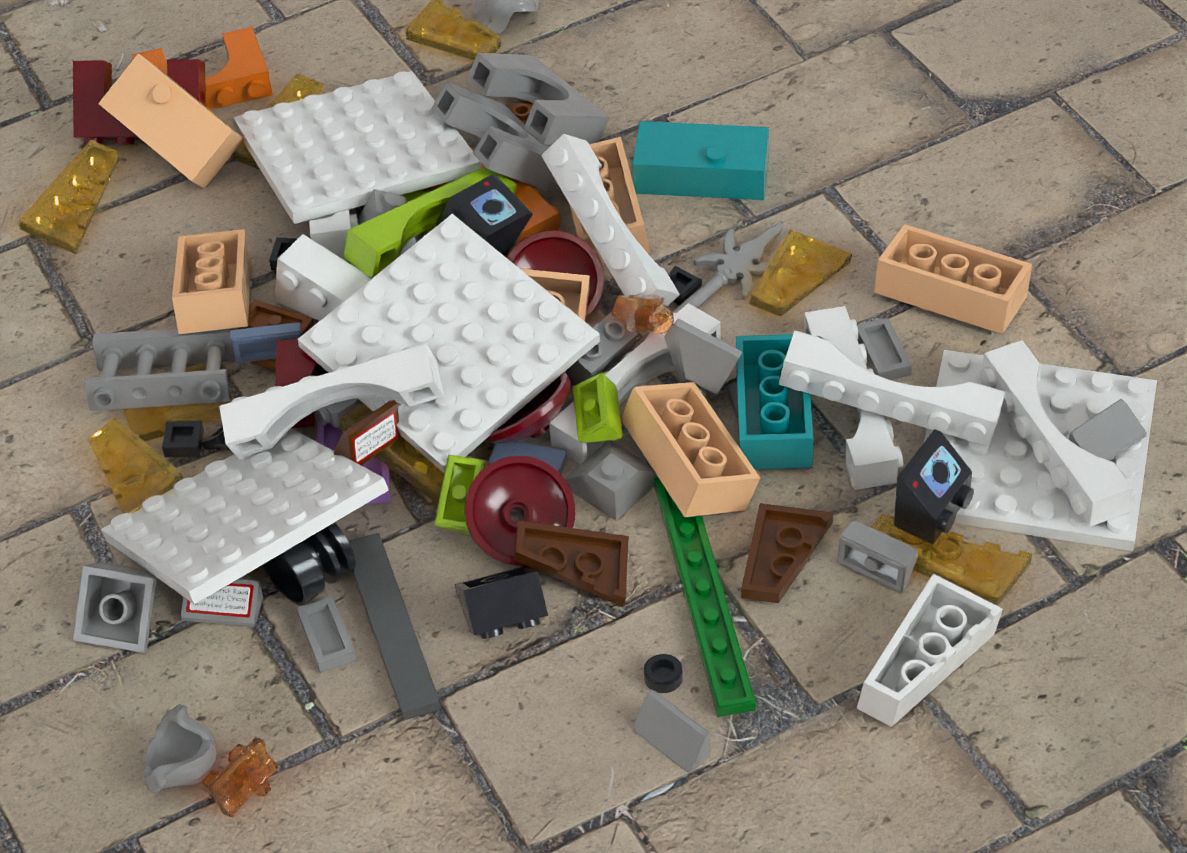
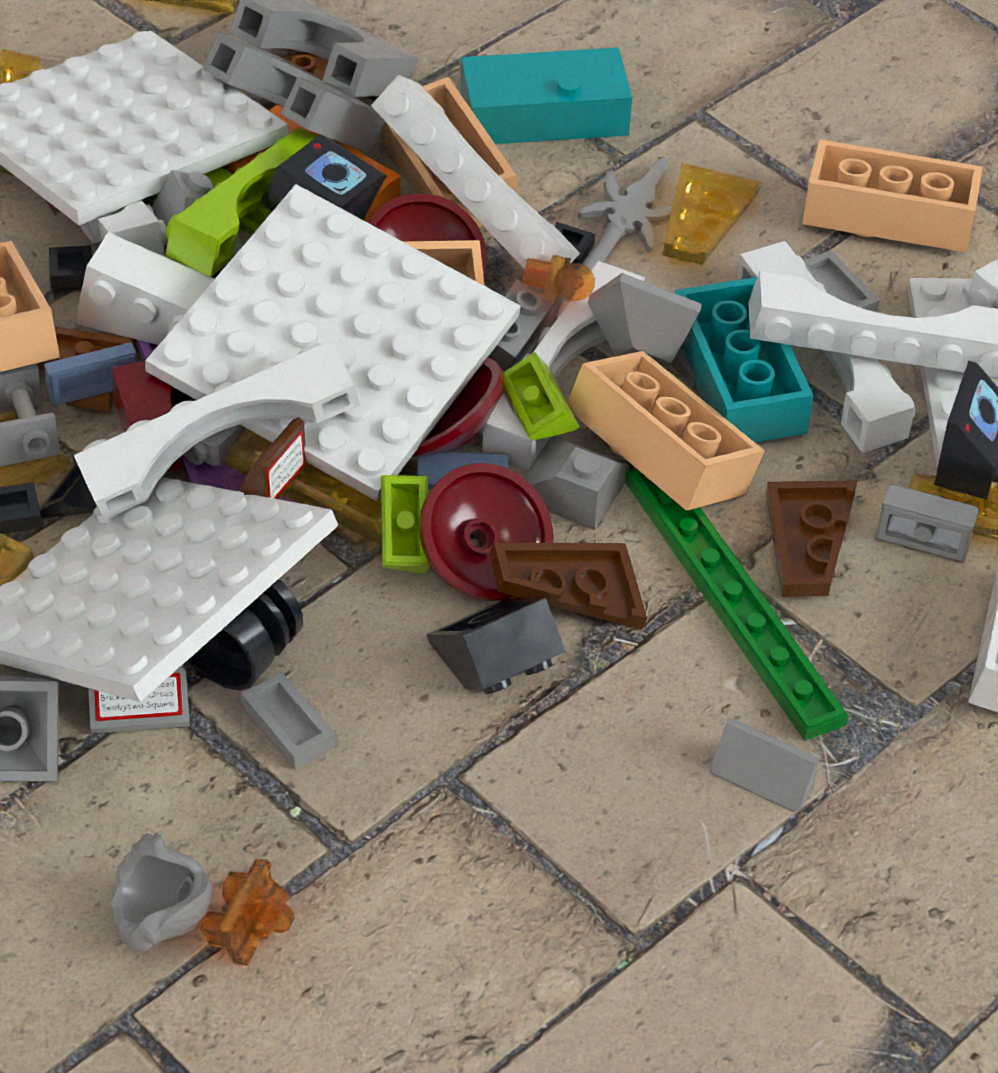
camera: 20 degrees left, 0 degrees up
dark grey tile [349,533,441,720] -> none
black tile [644,654,683,693] -> none

